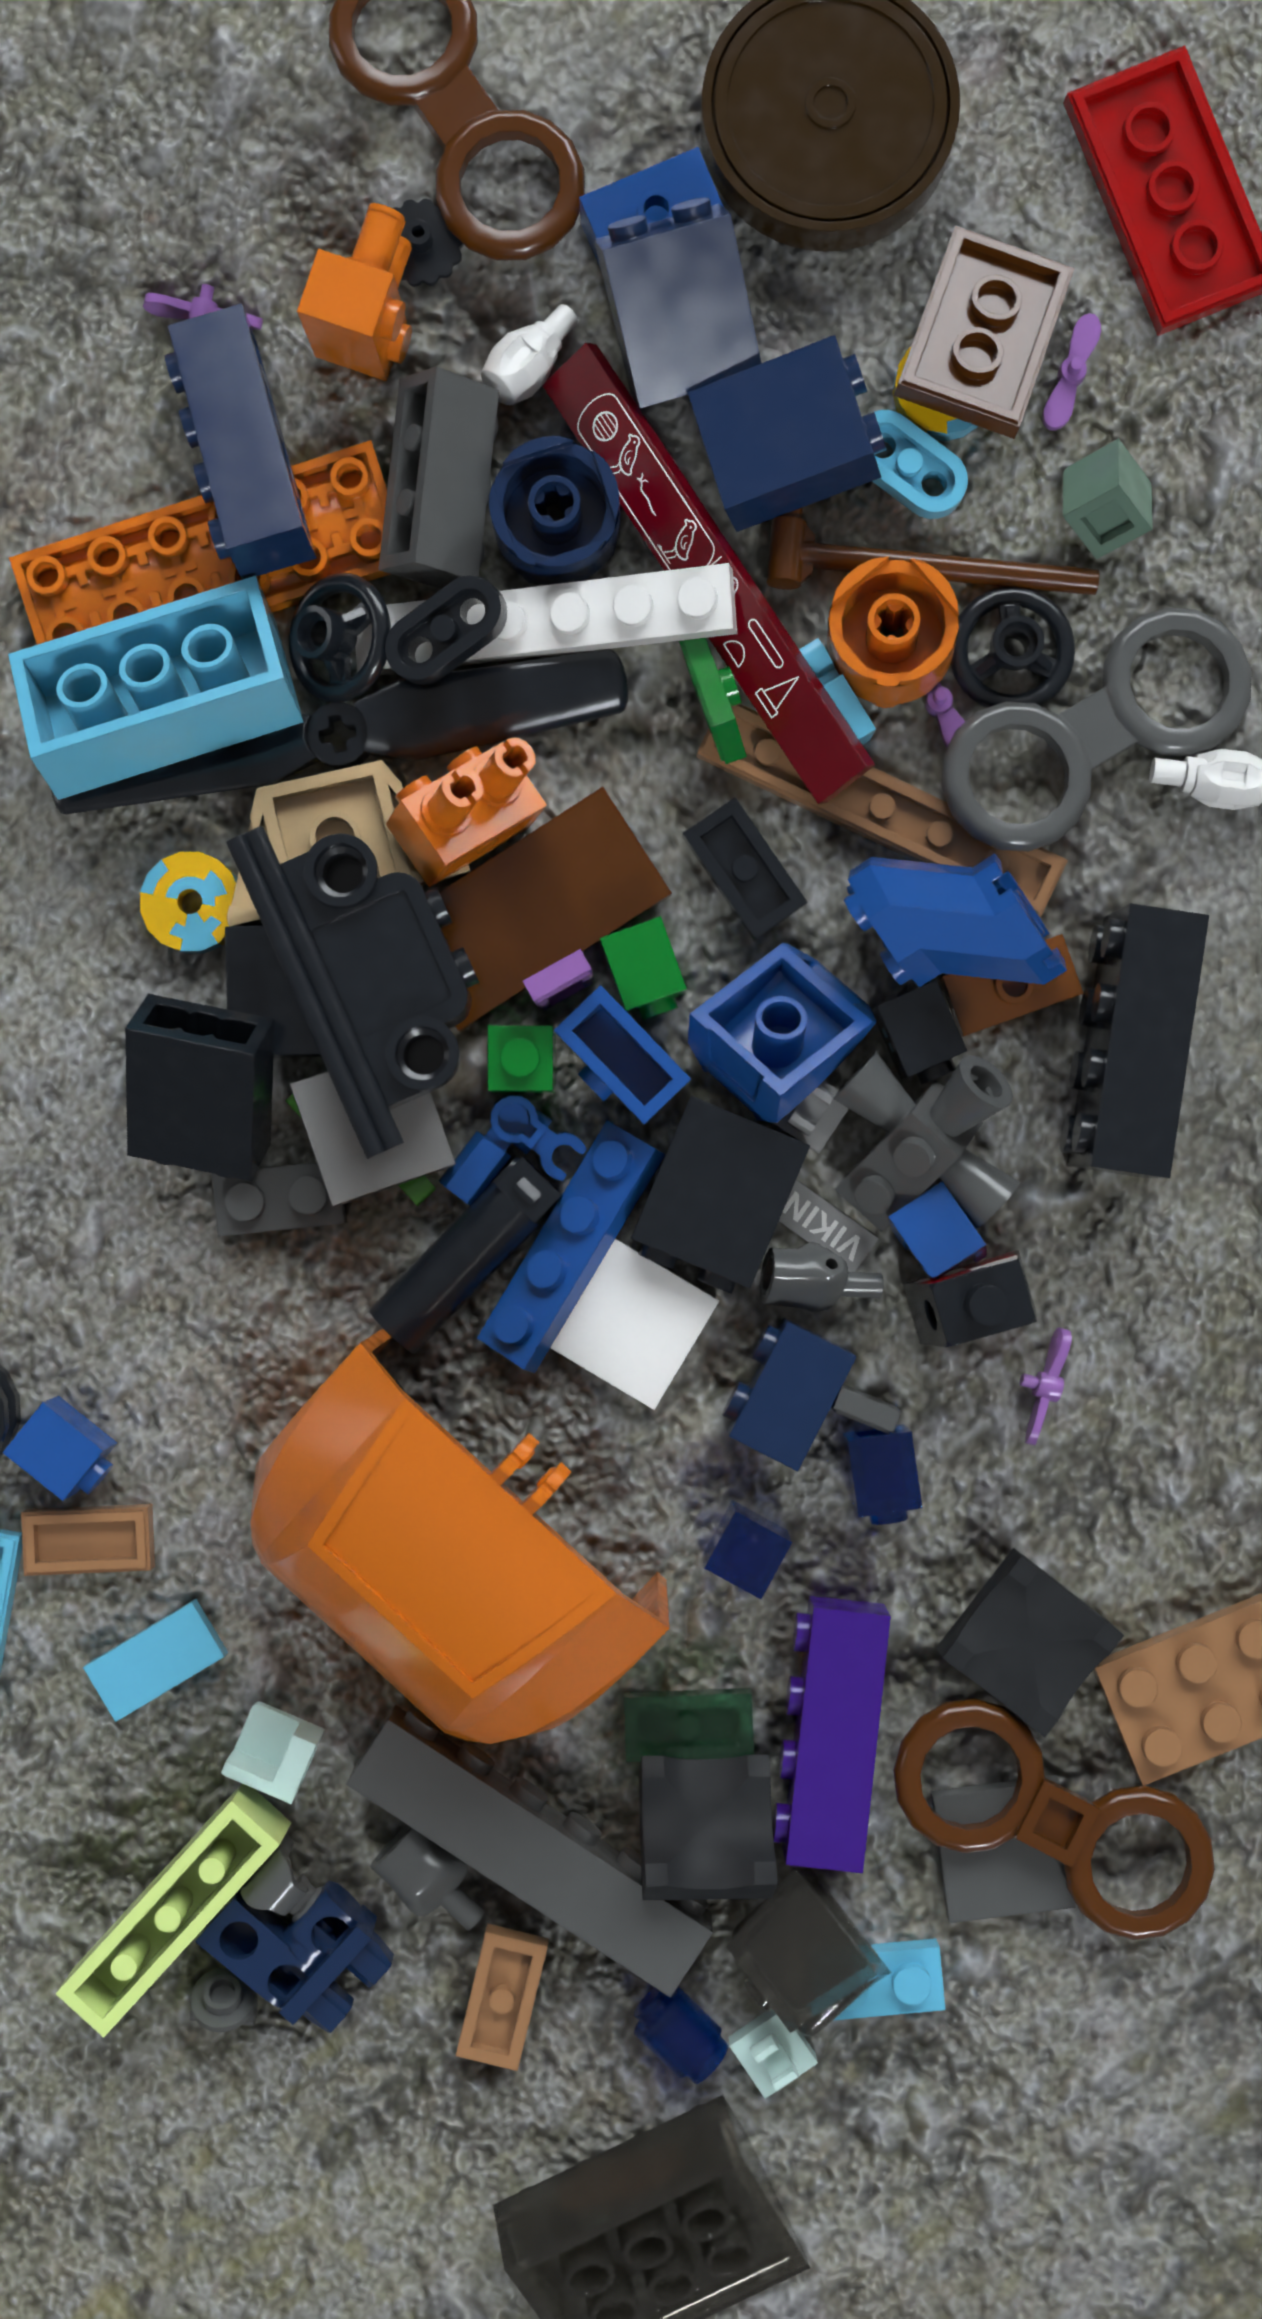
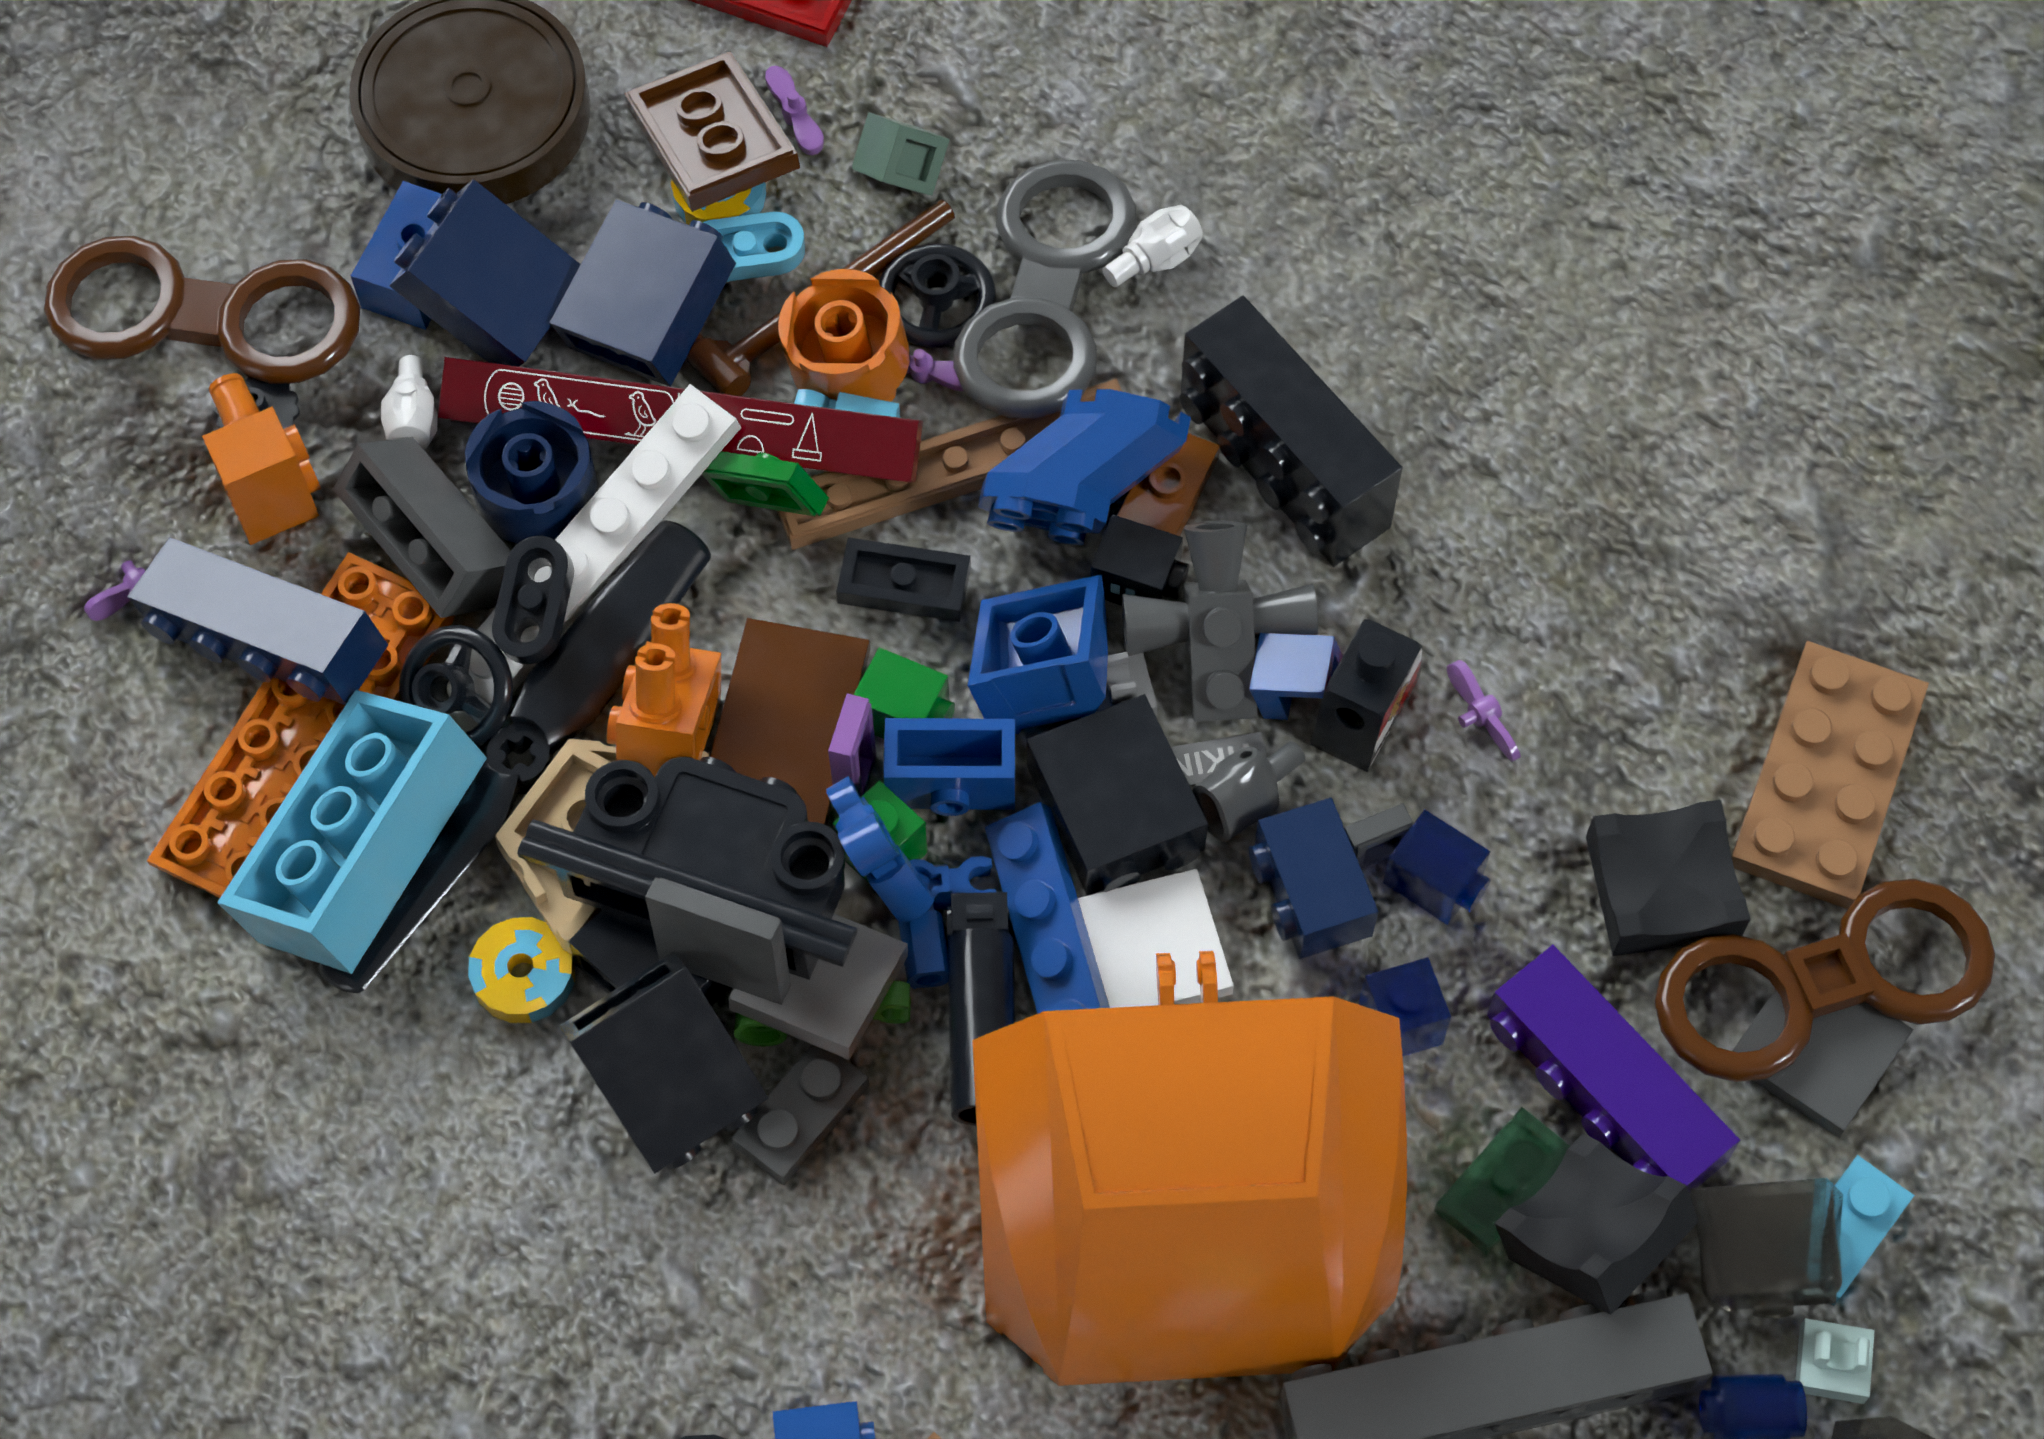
camera: 45 degrees left, 25 degrees down
none -> dark grey tile [645,877,791,1005]
none -> blue bar [826,776,934,922]

